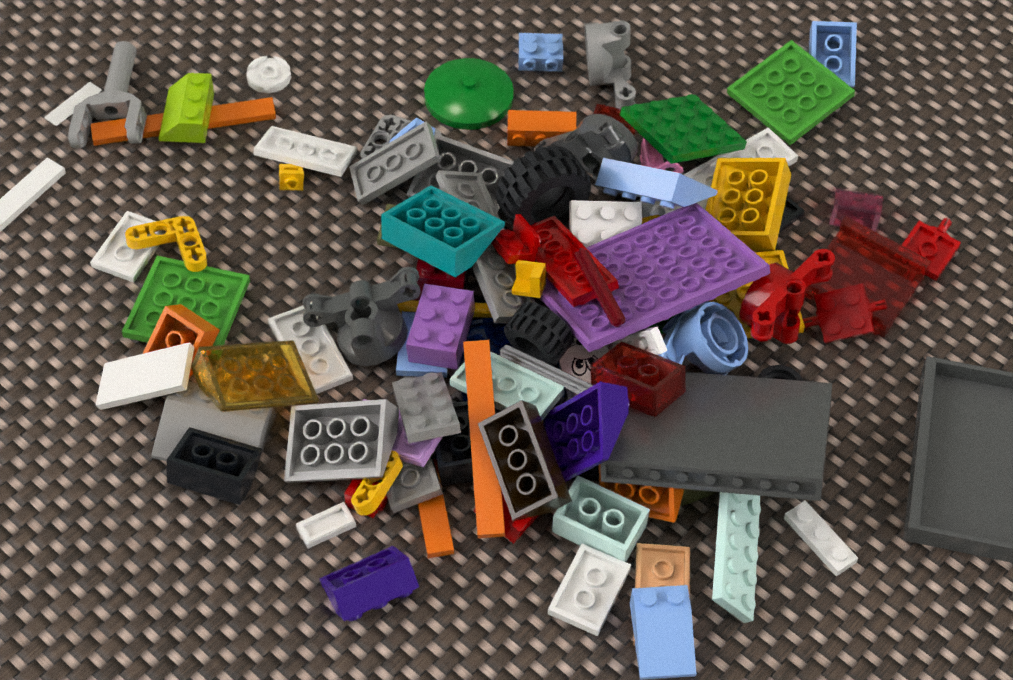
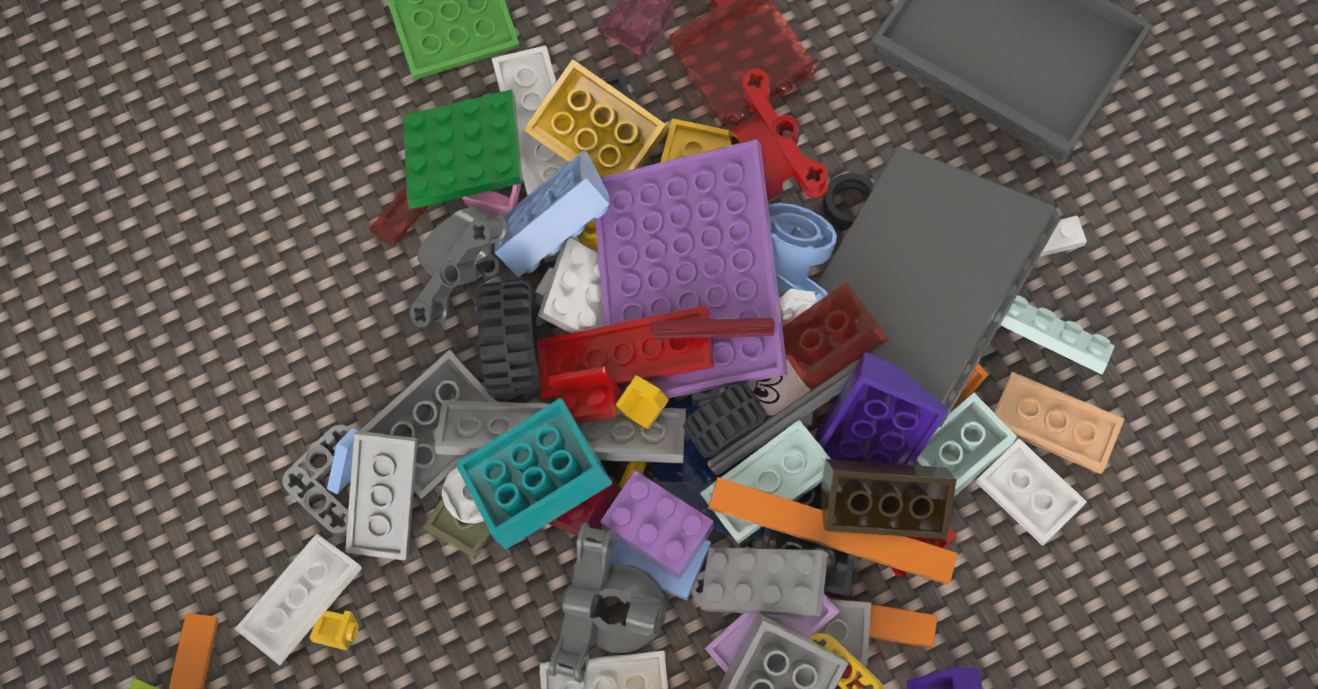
camera: 65 degrees left, 15 degrees up
white tile [246,56,291,93] -> none
green dish [424,58,514,130] -> none
orange brick [507,110,577,146] -> none
light blue plate [518,33,563,72] -> none
light grey piece [584,20,636,113] -> none
light blue slope [630,585,696,680] -> none
red plate [803,283,887,344] -> none

